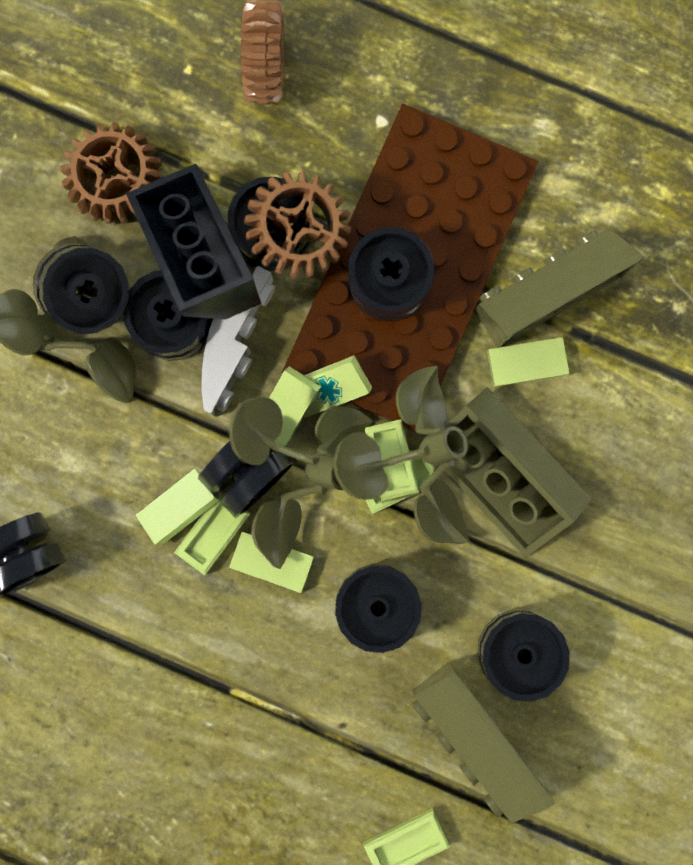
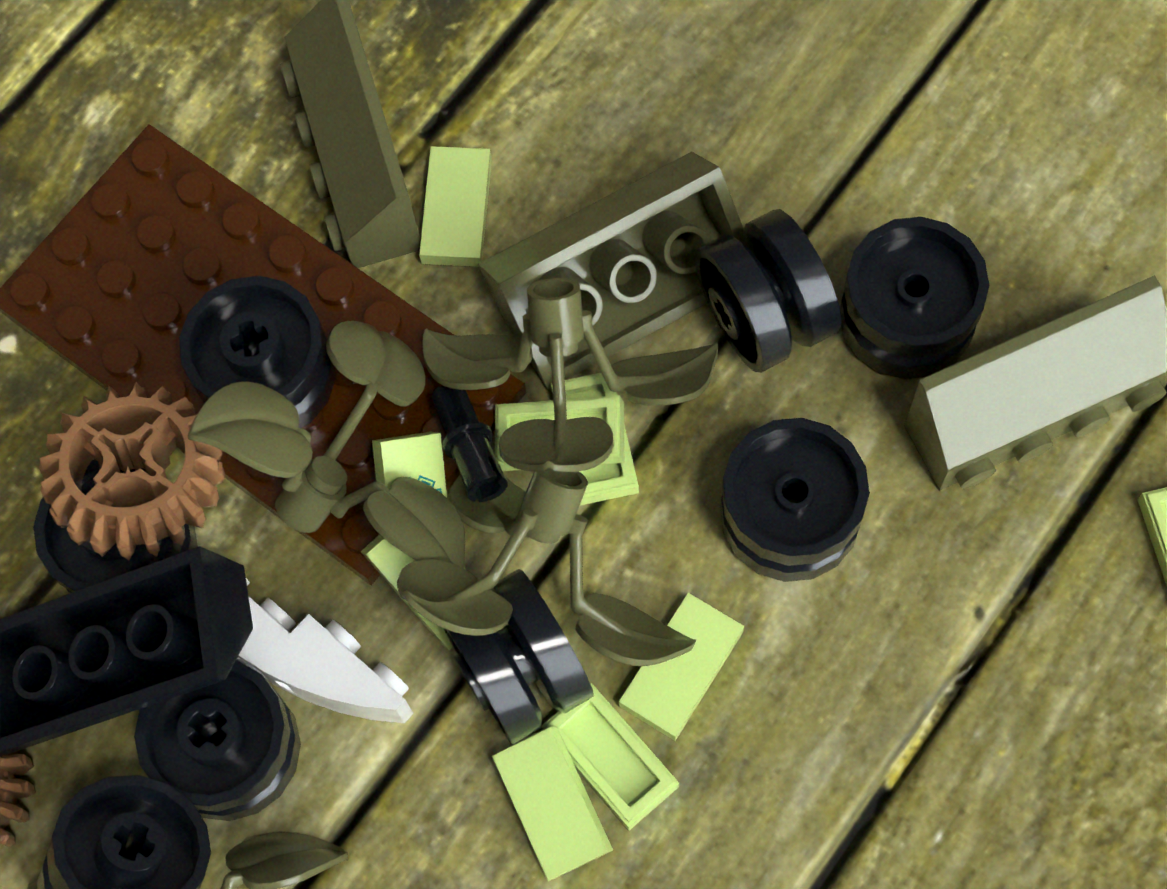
camera: 75 degrees left, 15 degrees down
none -> olive plant [188,321,465,568]
none -> black axle [431,386,508,502]
none -> black wheel [694,209,842,373]

